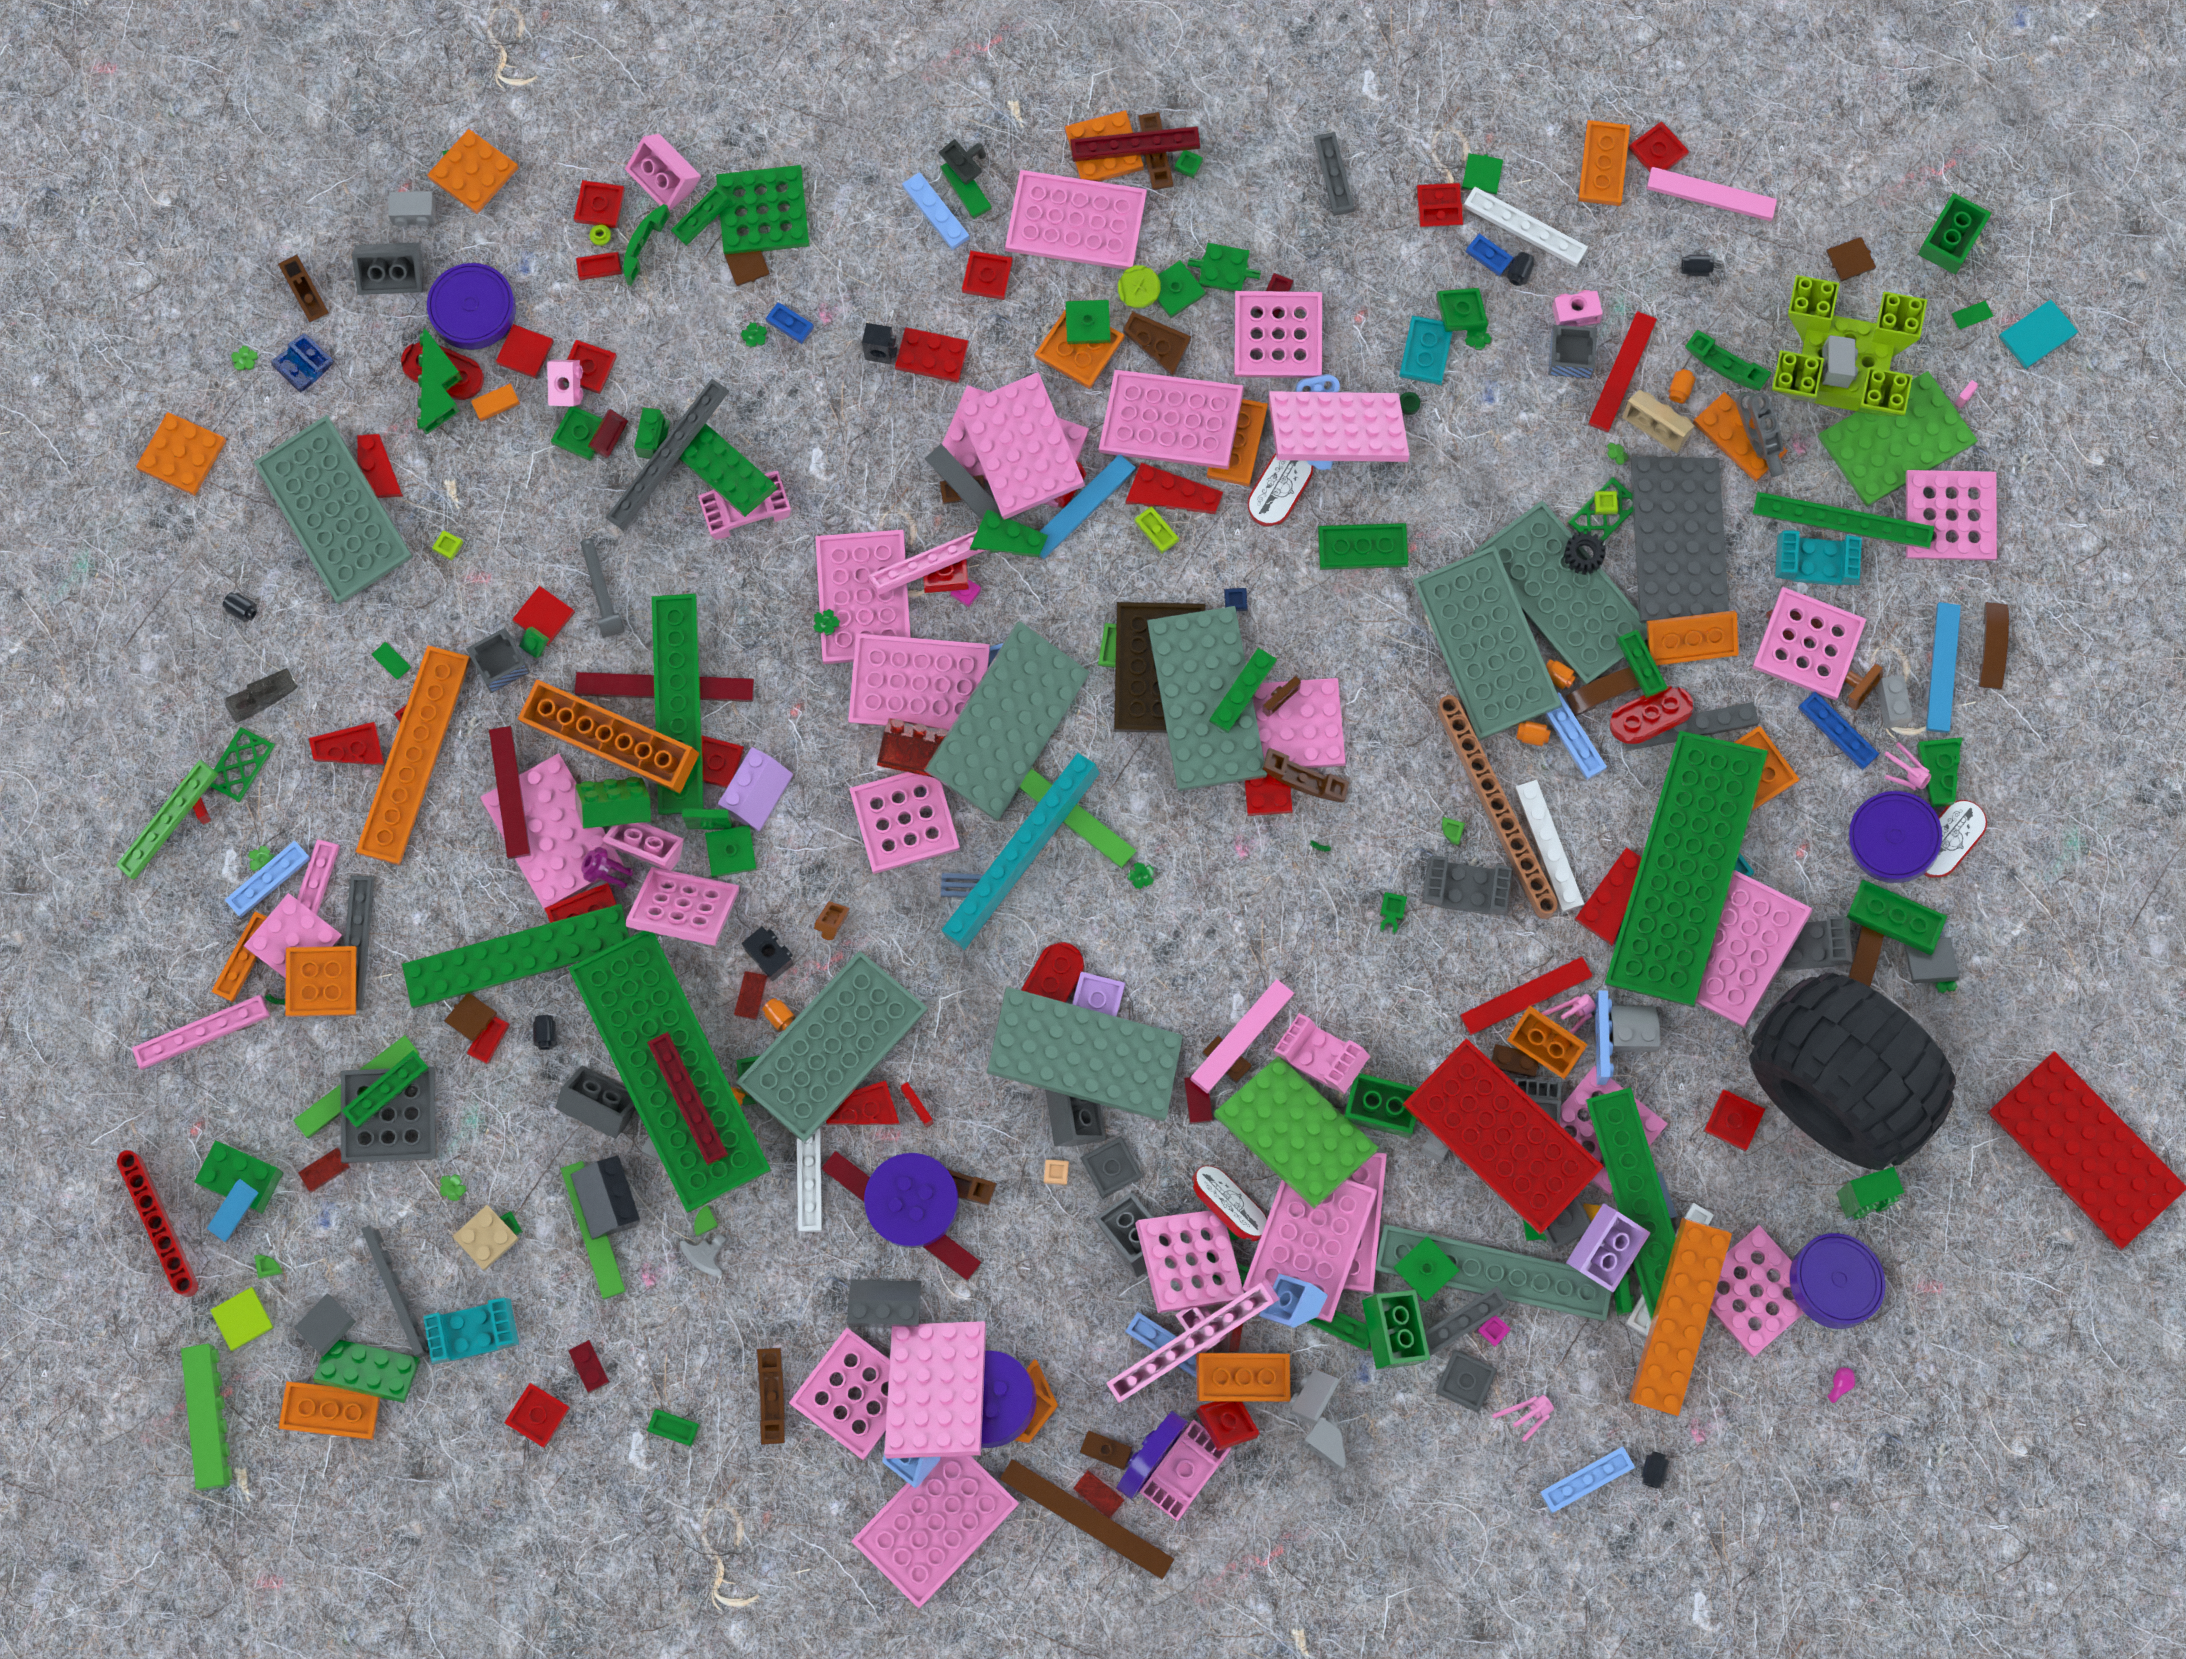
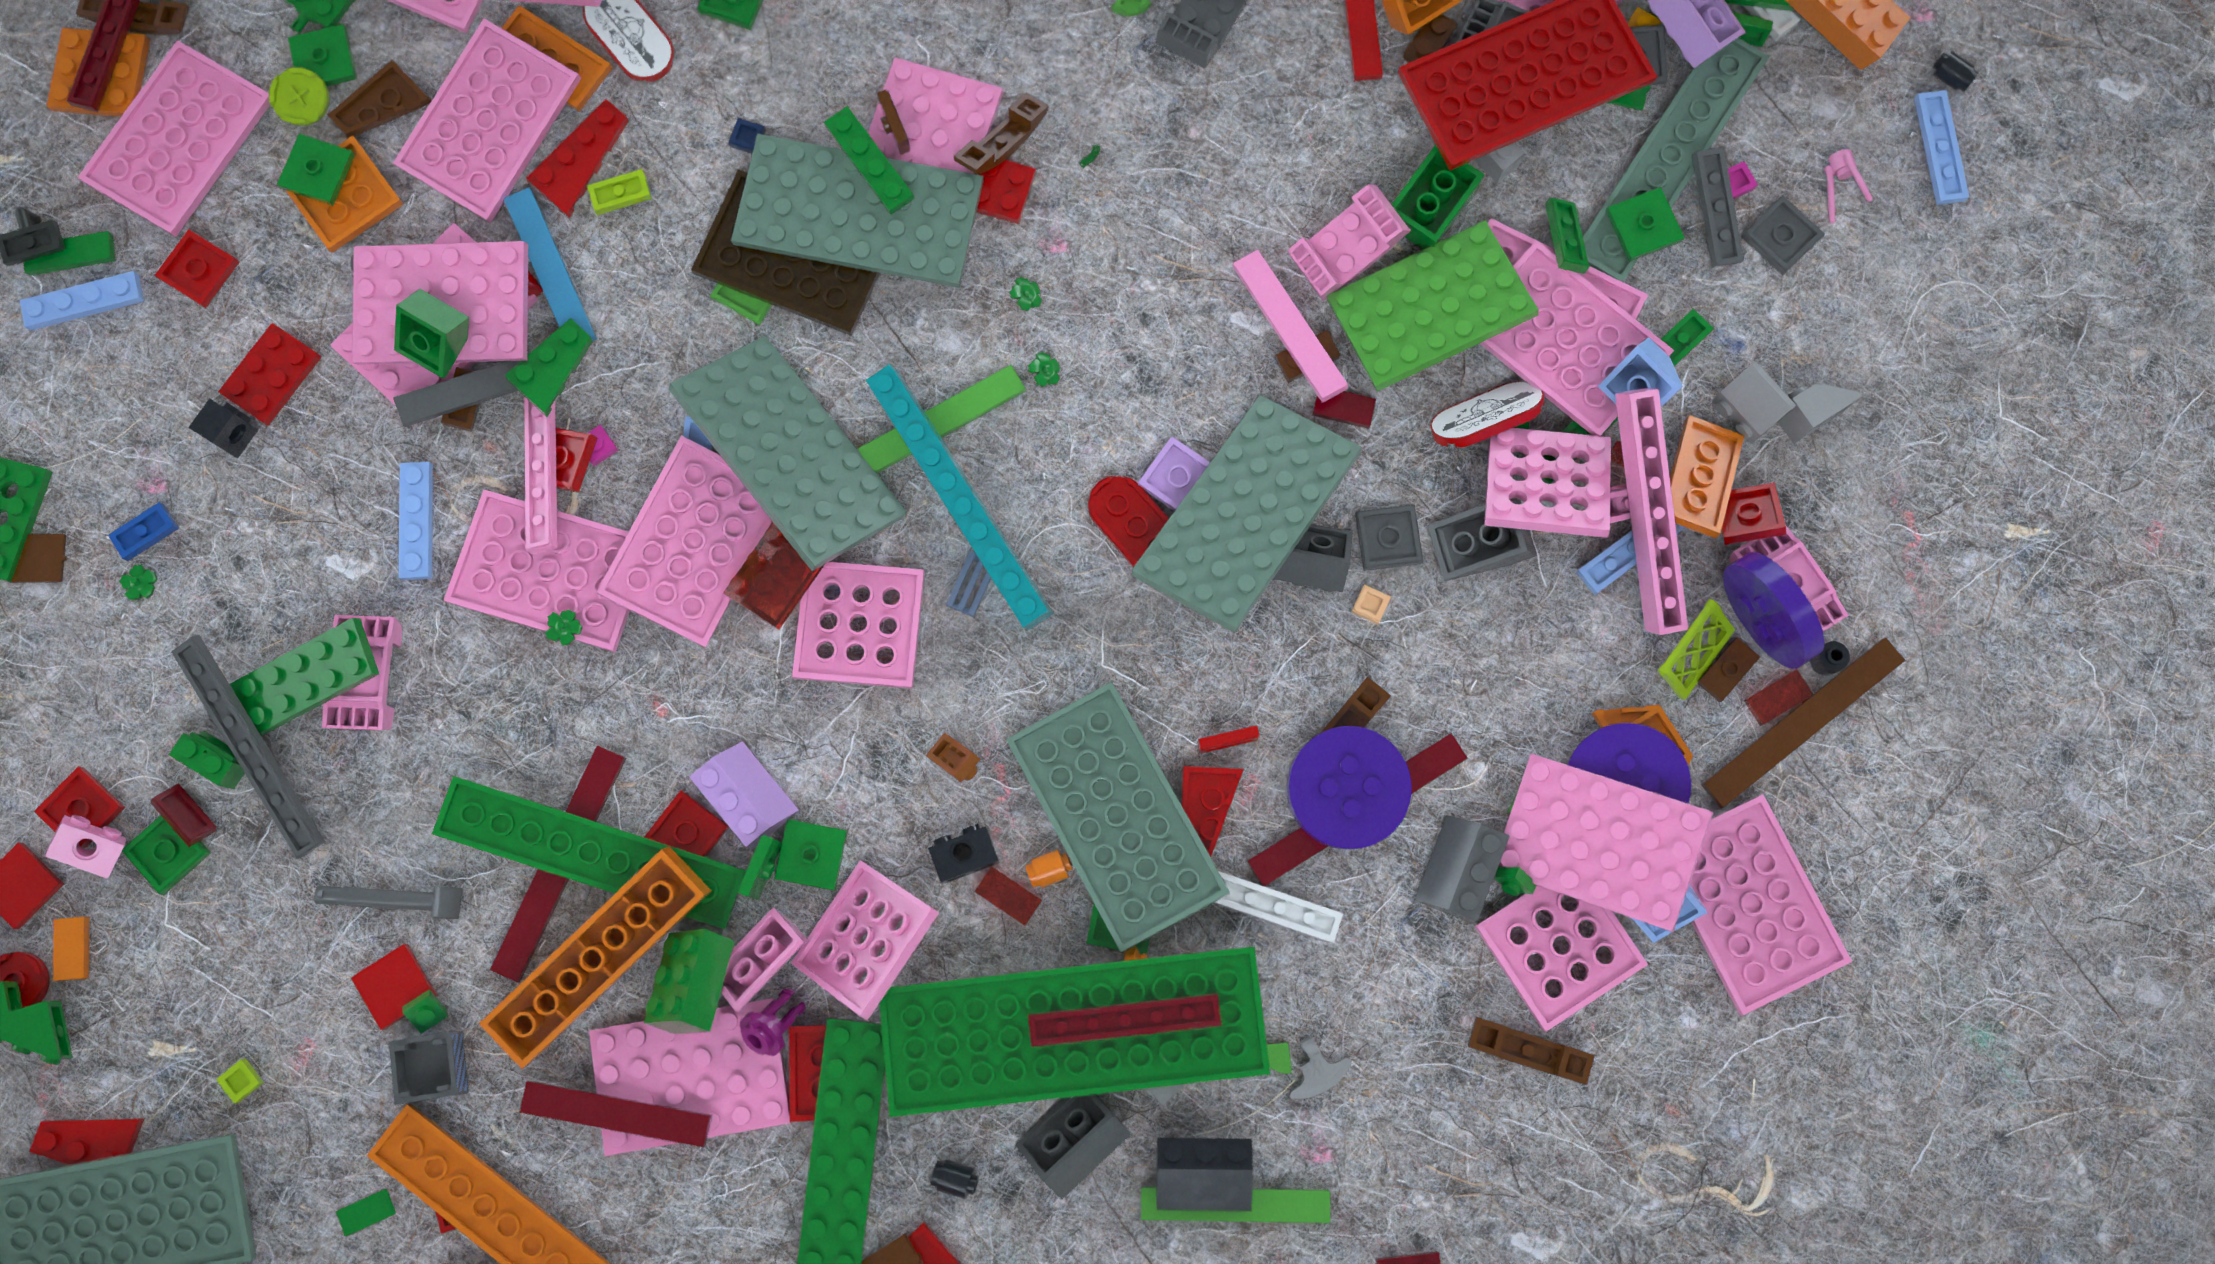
camera: 70 degrees left, 5 degrees up
green tile [647,1409,700,1447] -> none
green brick [1362,1290,1430,1370] -> none
green plate [1380,892,1407,935] -> none
none -> green slope [394,289,469,379]
none -> light blue plate [399,462,433,580]
none -> green plant [1009,277,1042,312]
none -> green plate [1494,867,1537,896]
none -> green tile [1545,197,1589,274]
none -> lime window [1658,599,1735,700]
none -> black brick [1810,641,1850,676]

